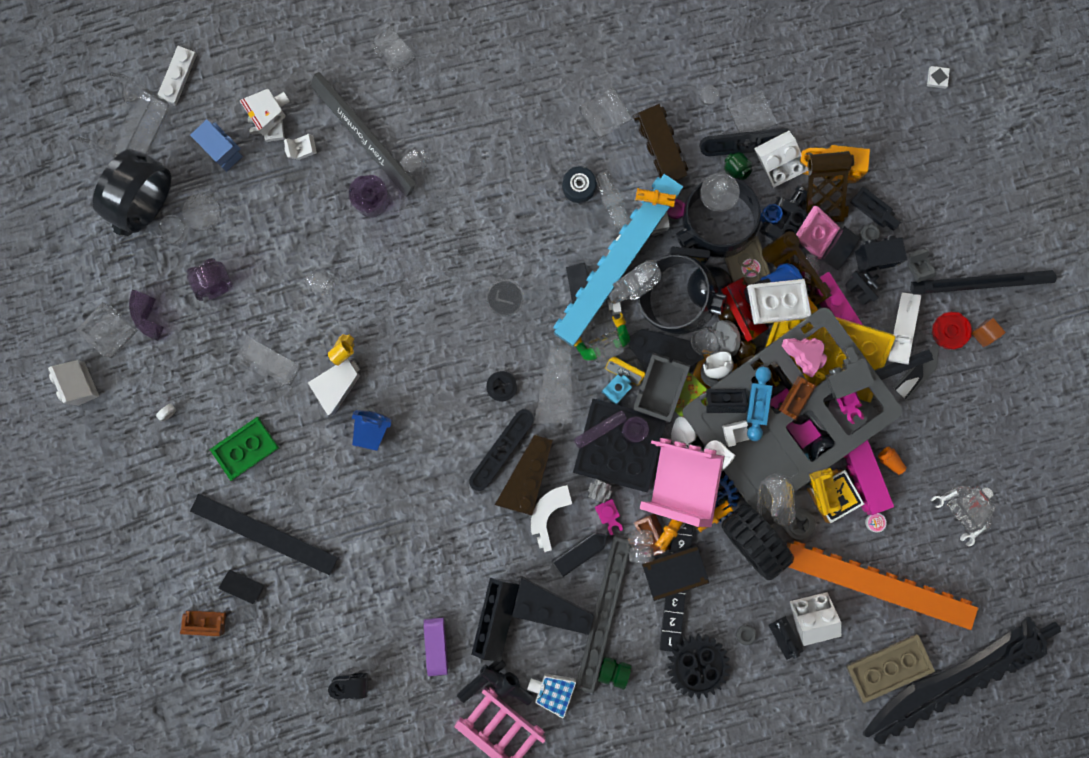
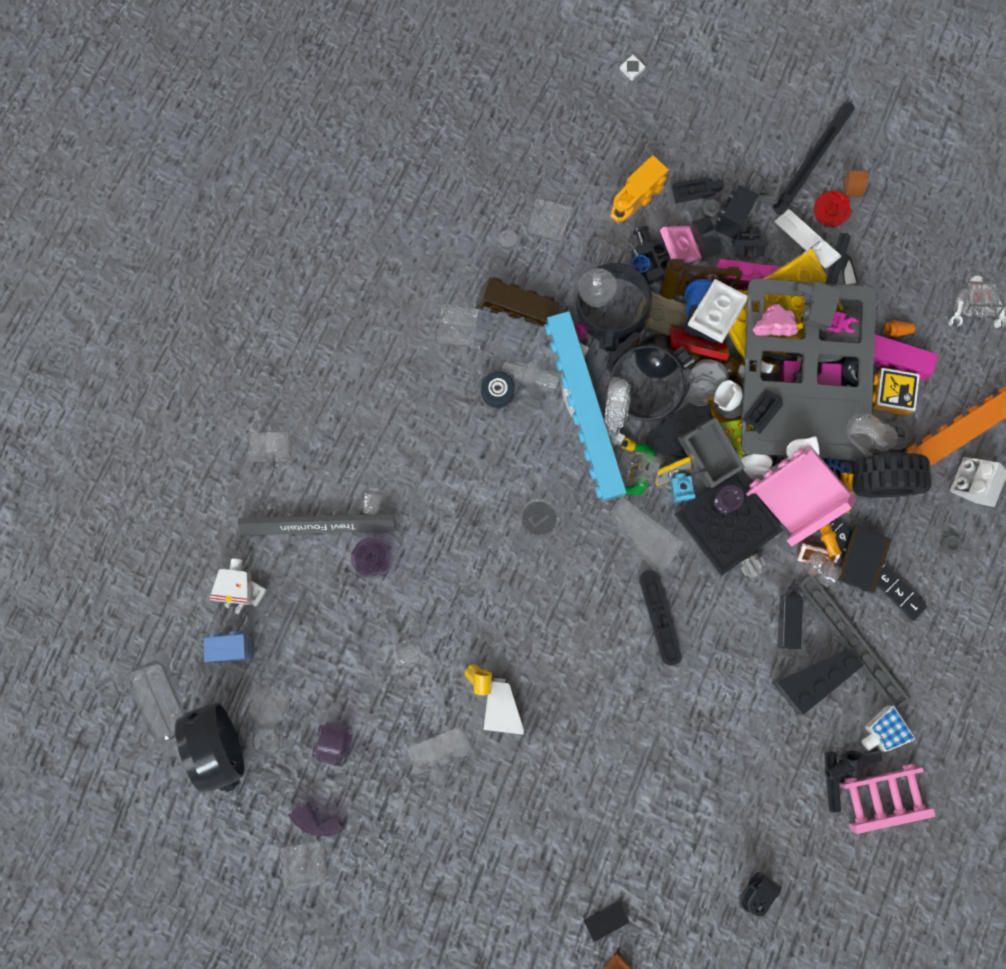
camera: 55 degrees left, 5 degrees down
white slope [48,360,99,406] -> none
white tile [156,404,176,422] -> none
white plate [157,46,197,105] -> none
black tile [190,494,339,576] -> none
green tile [209,417,280,481] -> none
white bracket [284,134,317,160] -> none
blue container [352,410,391,451] -> none
medium lavender beam [424,618,448,676] -> none
black brick [471,578,519,662] -> none
black gear [486,371,517,402] -> none
dark brown wedge [495,435,553,515] -> none
white arch [531,485,572,552] -> none
black slope [566,262,588,304] -> none
clear purple axle [574,411,627,448] -> none
dark pink plate [595,499,623,536] -> none
dark green wheel [598,656,632,690] -> none
light orange pin [635,188,676,207] -> none
black gear [666,633,731,699] -> none
black piece [699,128,794,157] -> none
white panel [722,420,749,447] -> none
dark green head [724,152,752,181] -> none
tile [741,259,761,278] -> none
dark azure plate [746,367,772,441] -> none
white slope [754,131,808,188] -> none
black hinge [768,616,804,660] -> none
dark orange hinge [779,376,816,420] -> none
dark brown piece [806,151,854,222] -> none
yellow hinge [809,468,841,516] -> none
tile [865,513,886,532] -> none

